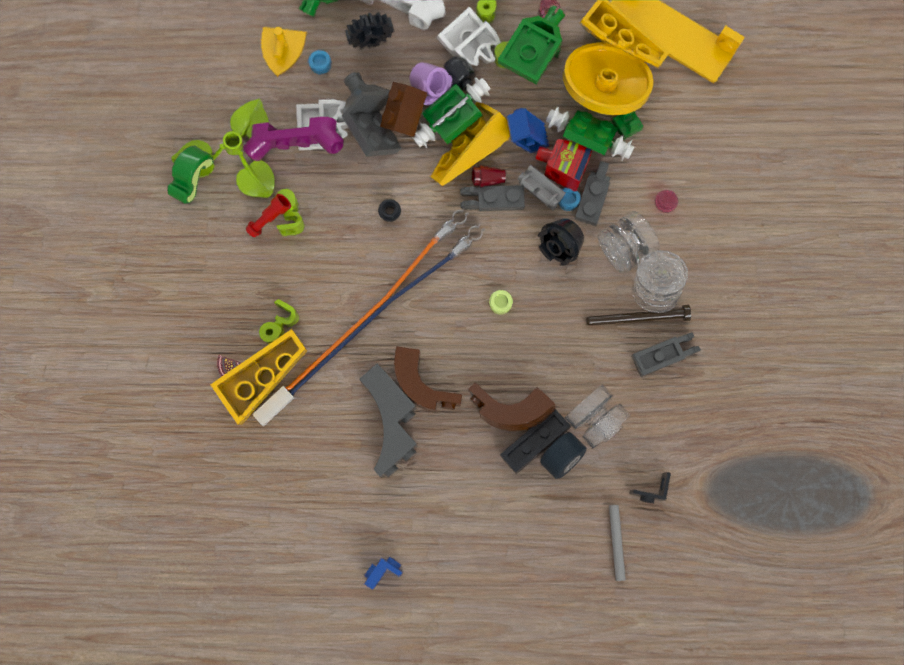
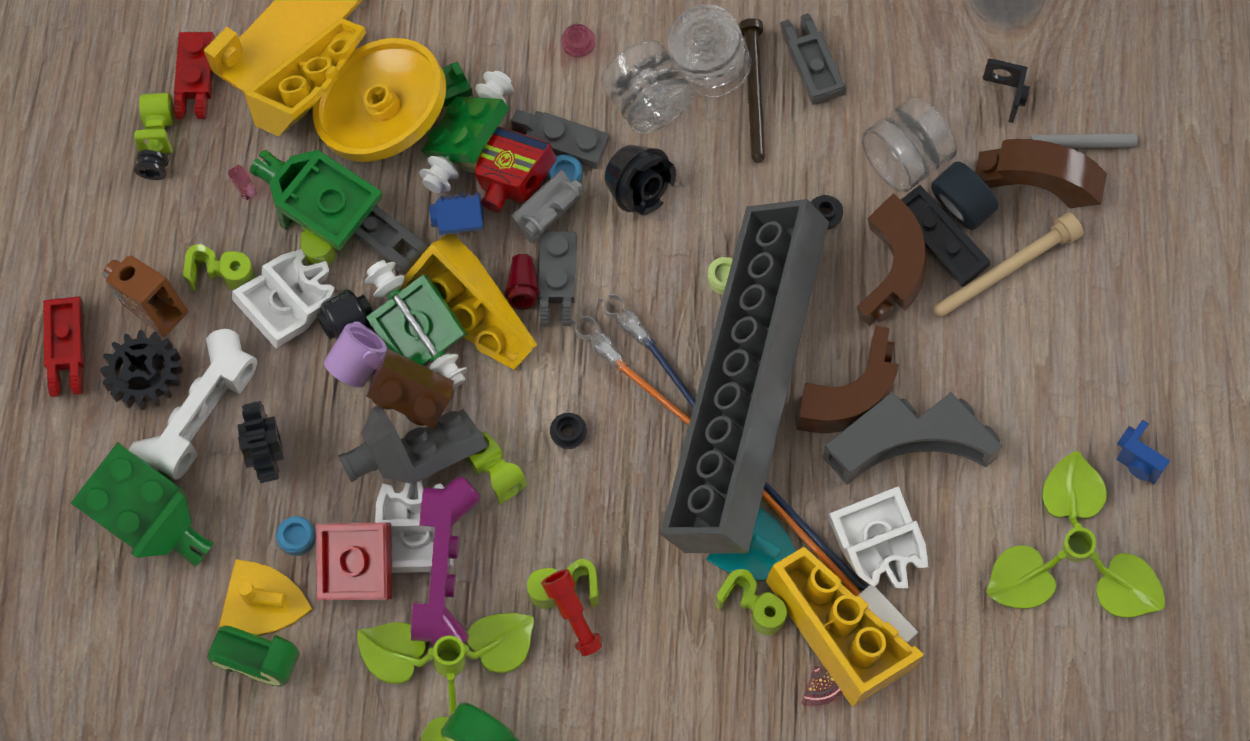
camera: 85 degrees left, 10 degrees down
none -> green animal [207,625,300,687]
none -> tile [316,522,392,600]
none -> dark grey plate [353,206,429,276]
none -> lime leg [465,431,528,505]
none -> dark grey brick [660,199,829,553]
none -> teal shield [706,507,796,581]
none -> black plate [811,195,843,230]
none -> white plate [827,486,928,588]
none -> tan piece [934,212,1084,317]
none -> reddish brown arch [975,139,1107,208]
none -> lime plant [986,451,1165,618]

